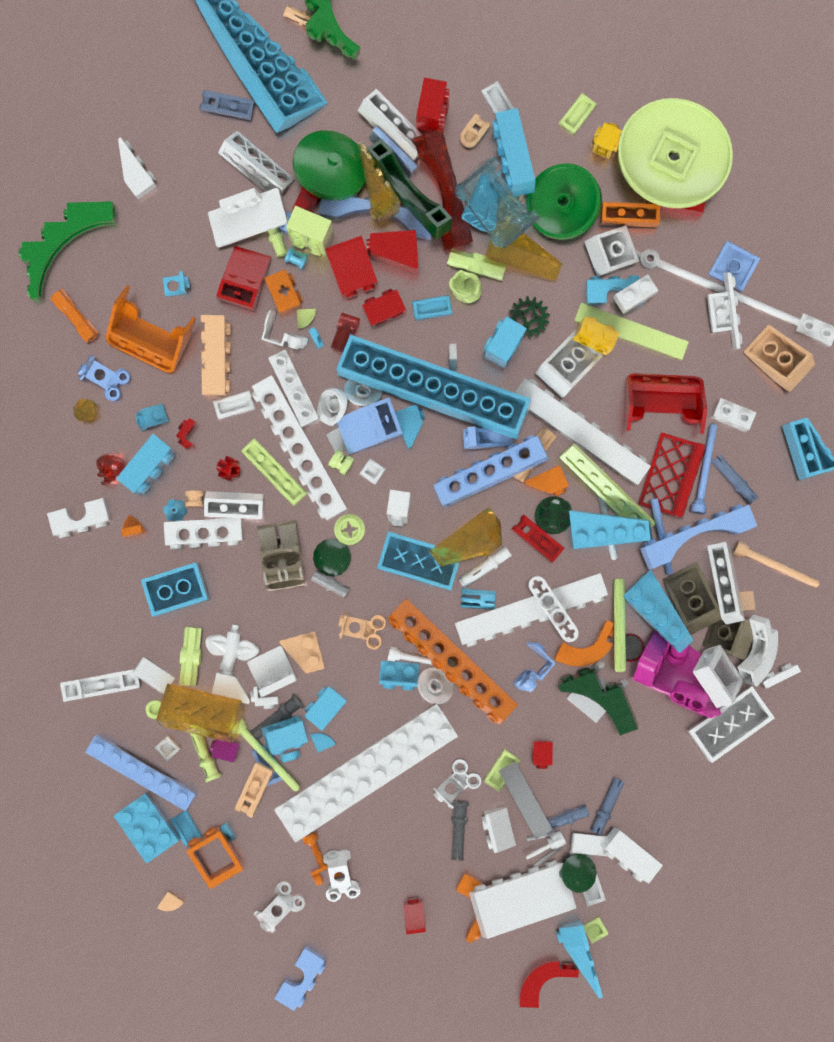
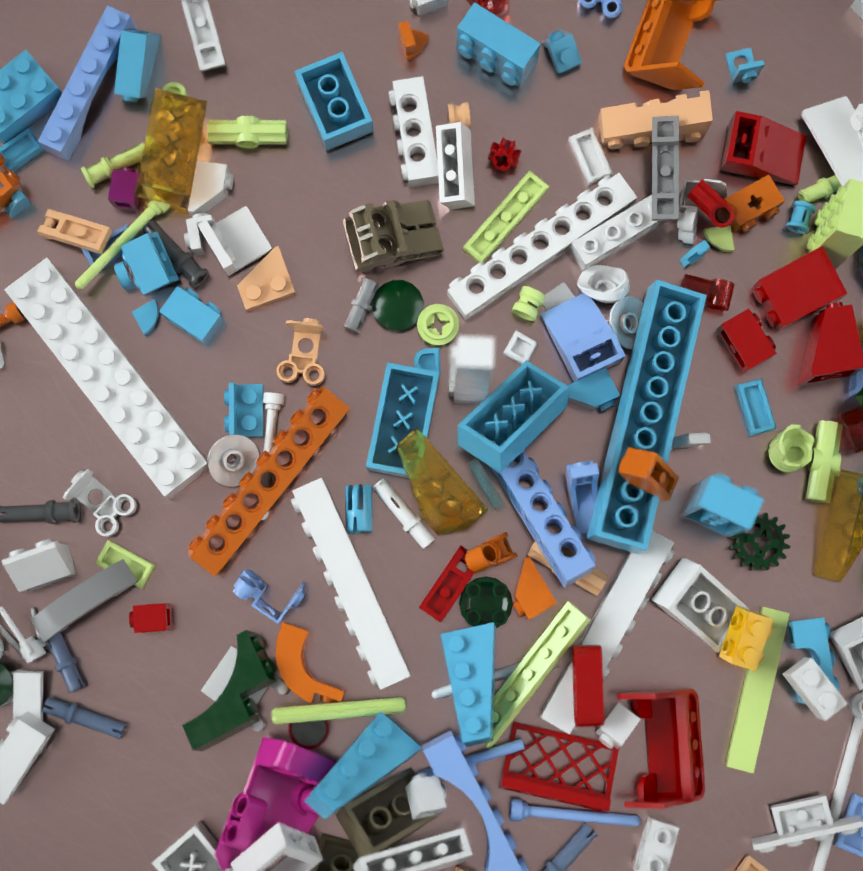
camera: 85 degrees right, 5 degrees down
white tile [132,657,175,694] -> none
white tile [154,734,182,762] -> none
medium azure plant [163,499,187,521] -> none
red bracket [176,418,197,449] -> none
white plant [205,624,259,672] -> none
white beam [528,576,578,642] -> none
none -> medium azure slope [114,29,161,102]
none -> white brick [405,773,447,820]
none -> medium azure tile [414,348,441,375]
none -> medium azure brick [458,360,569,473]
none -> orange piece [465,532,518,573]
none -> clear light blue tile [468,458,506,512]
none -> red beam [572,645,604,727]
none -> white brick [595,702,641,749]
none -> orange slope [618,447,679,501]
none -> light grey slope [652,116,679,221]
none -> red piece [687,179,737,228]

